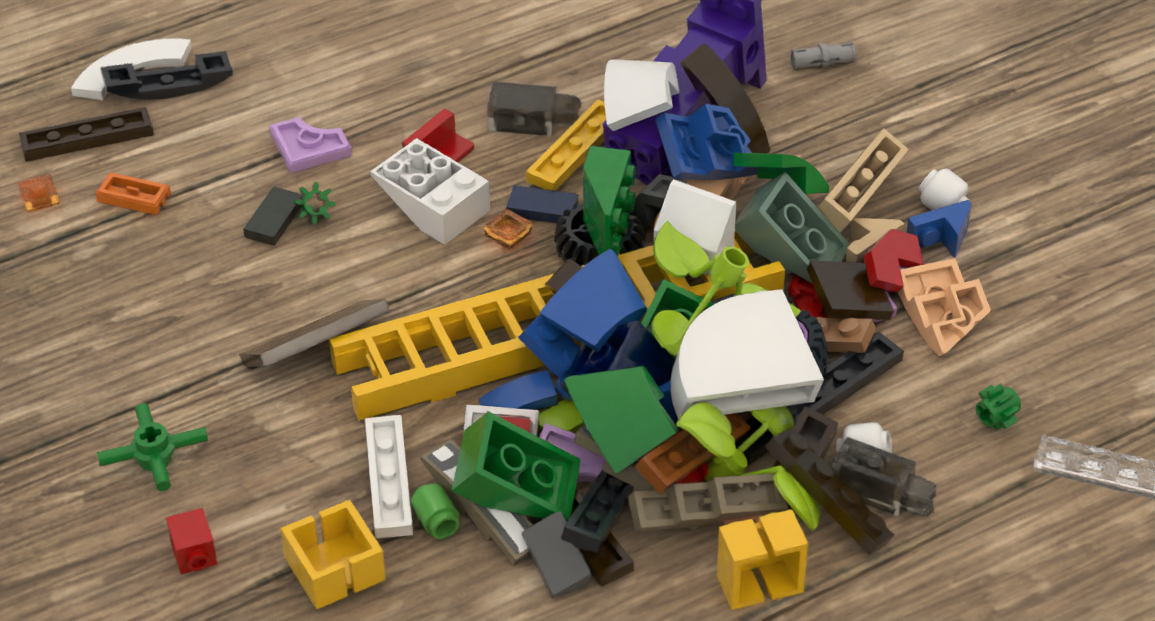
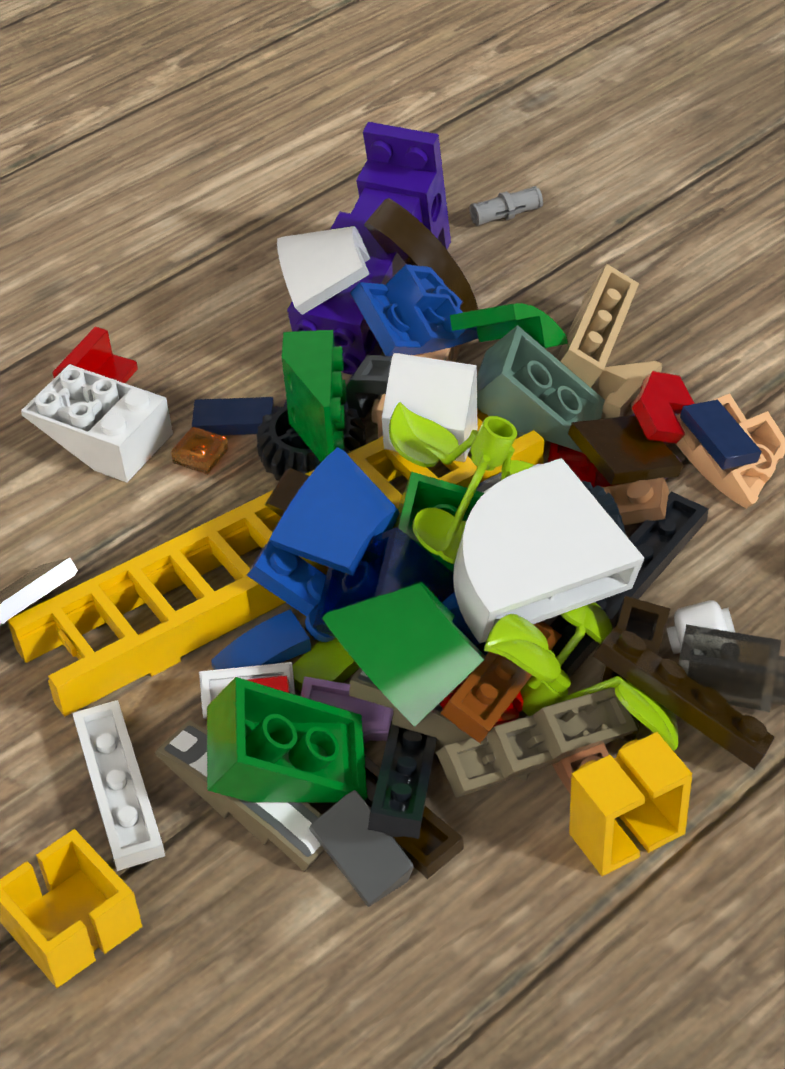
camera: 10 degrees left, 0 degrees up
bright green brick [410,484,460,539] -> none
clear smoke hinge [487,82,582,136] -> none
yellow plate [526,99,606,191] -> none
blue slope [907,200,971,258] -> none
white head [918,168,970,211] -> none
none -> dark blue tile [680,399,762,470]

